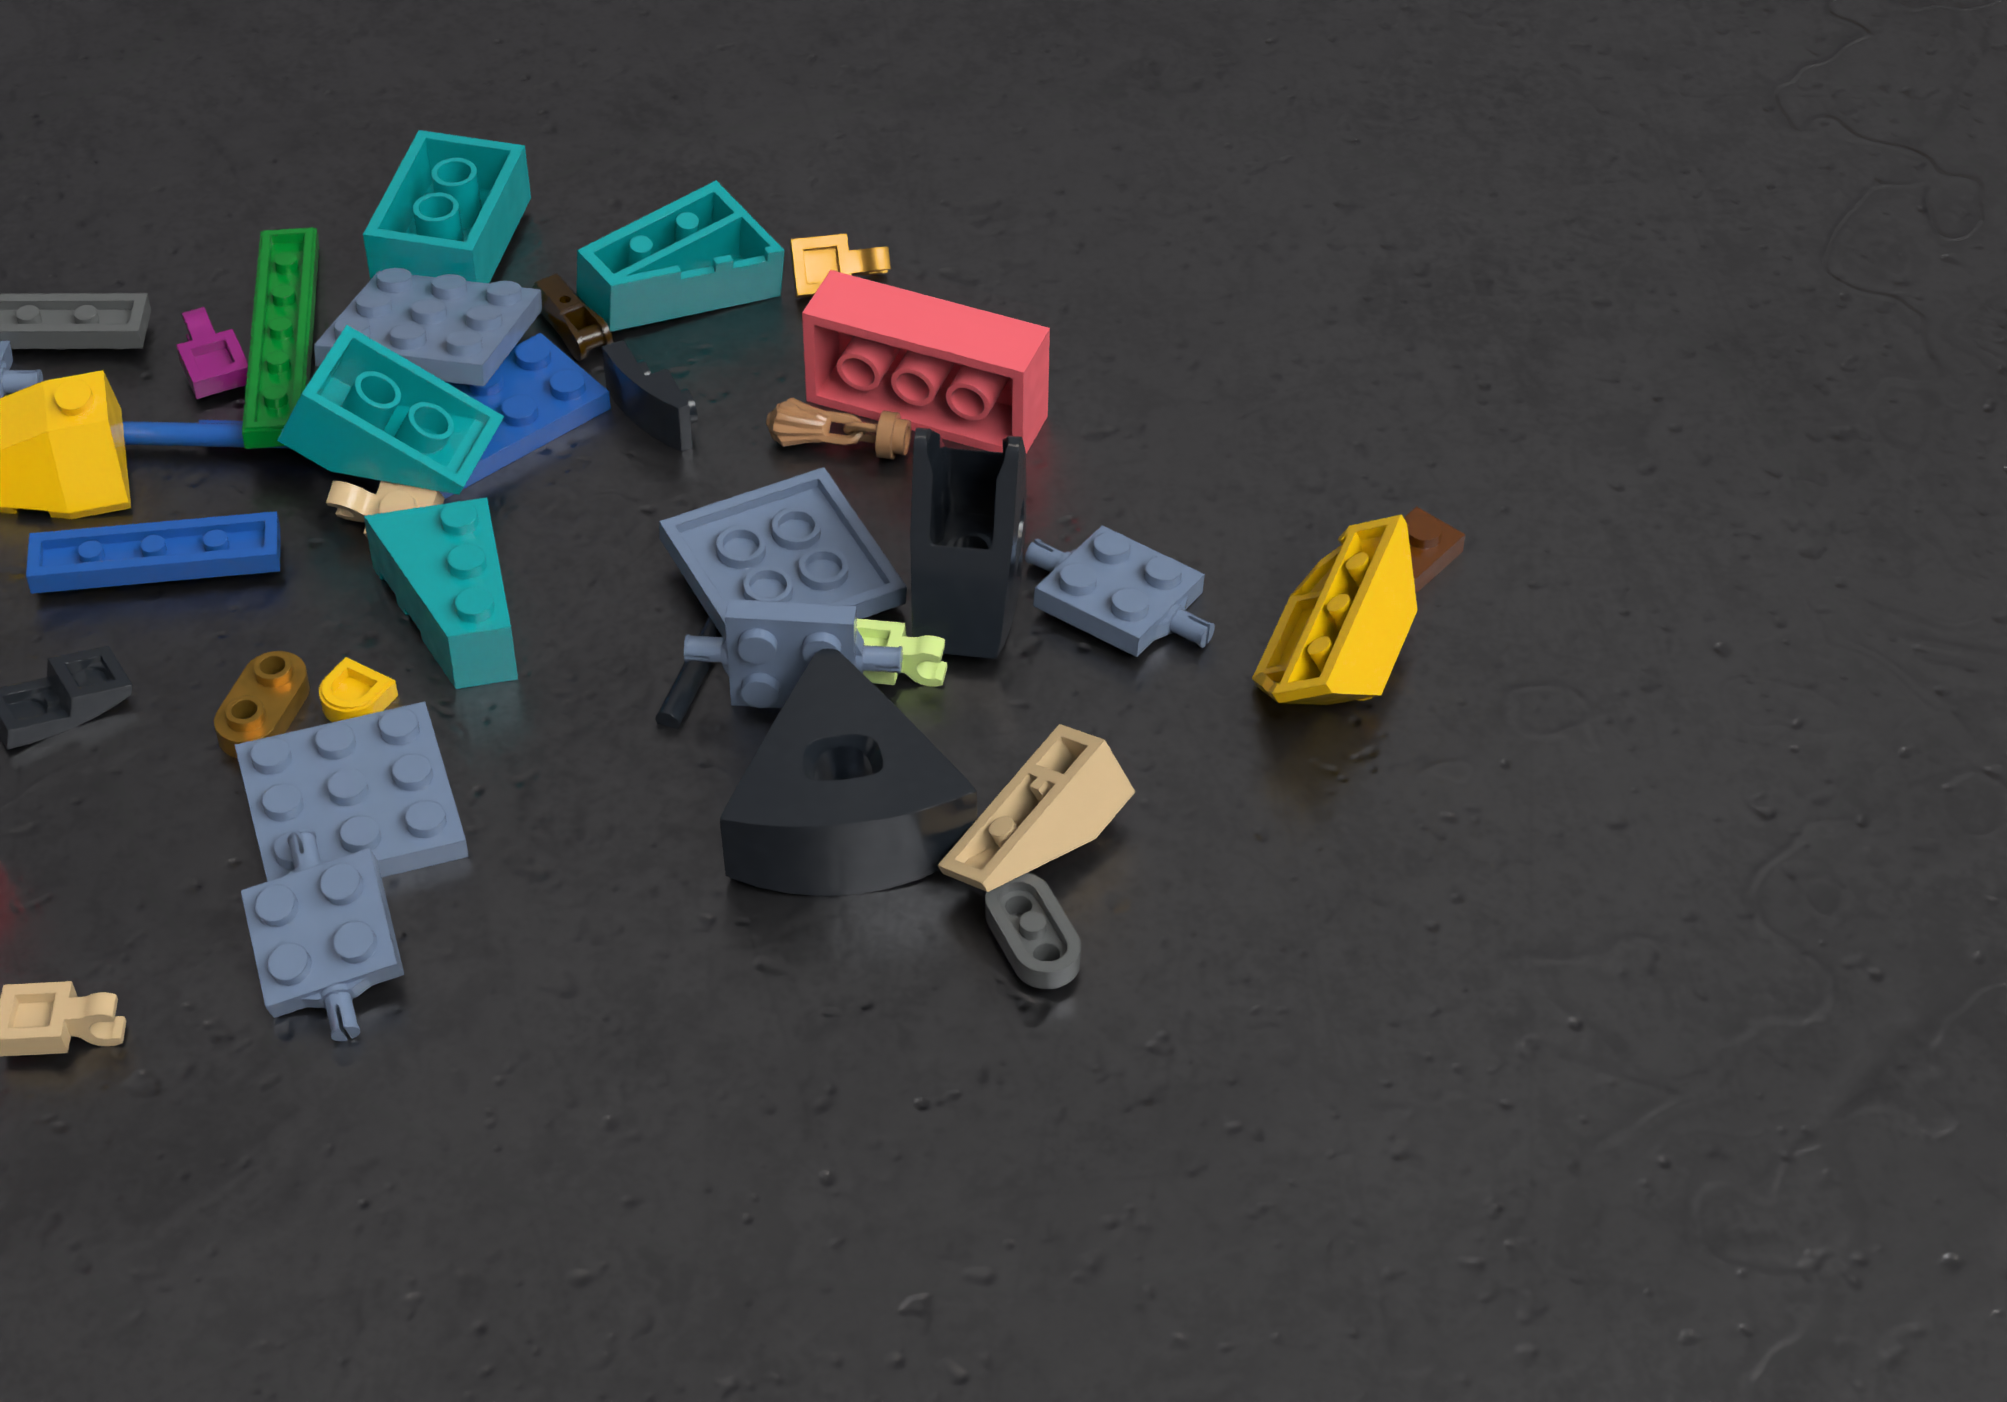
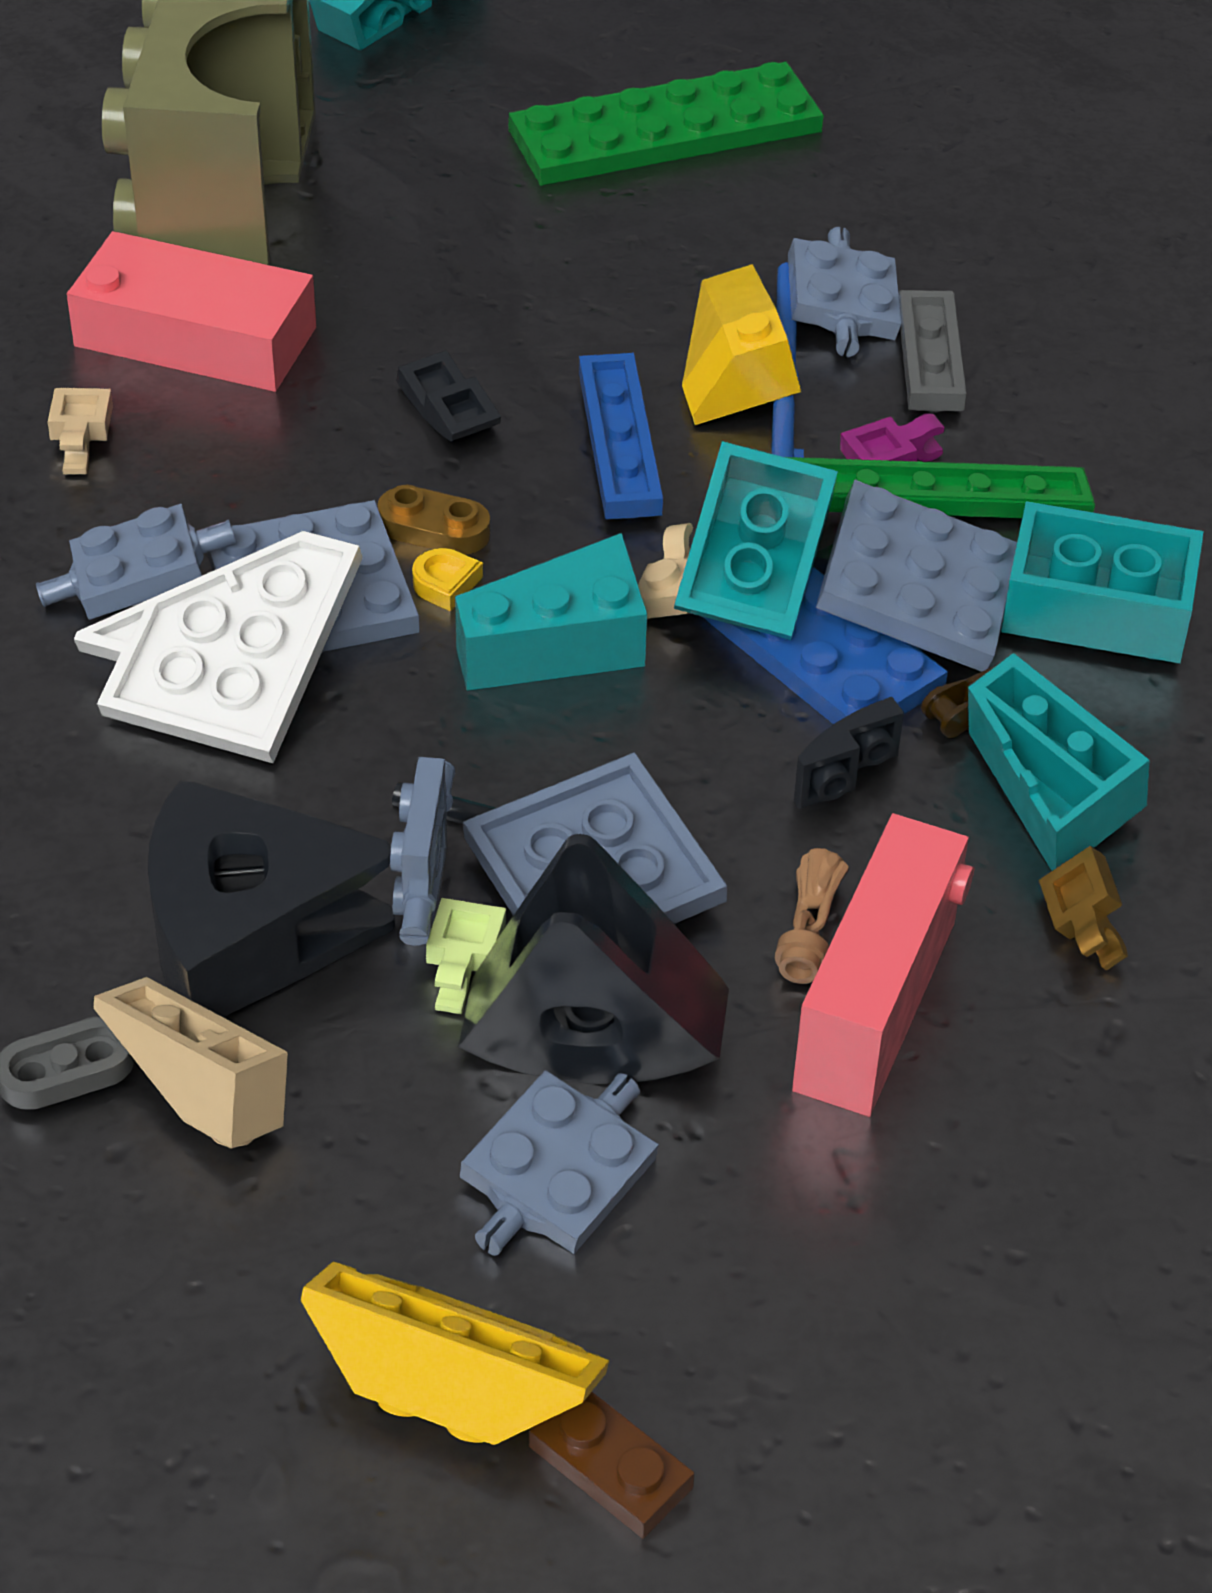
camera: 90 degrees right, 0 degrees up
none -> white wing [74,531,363,763]

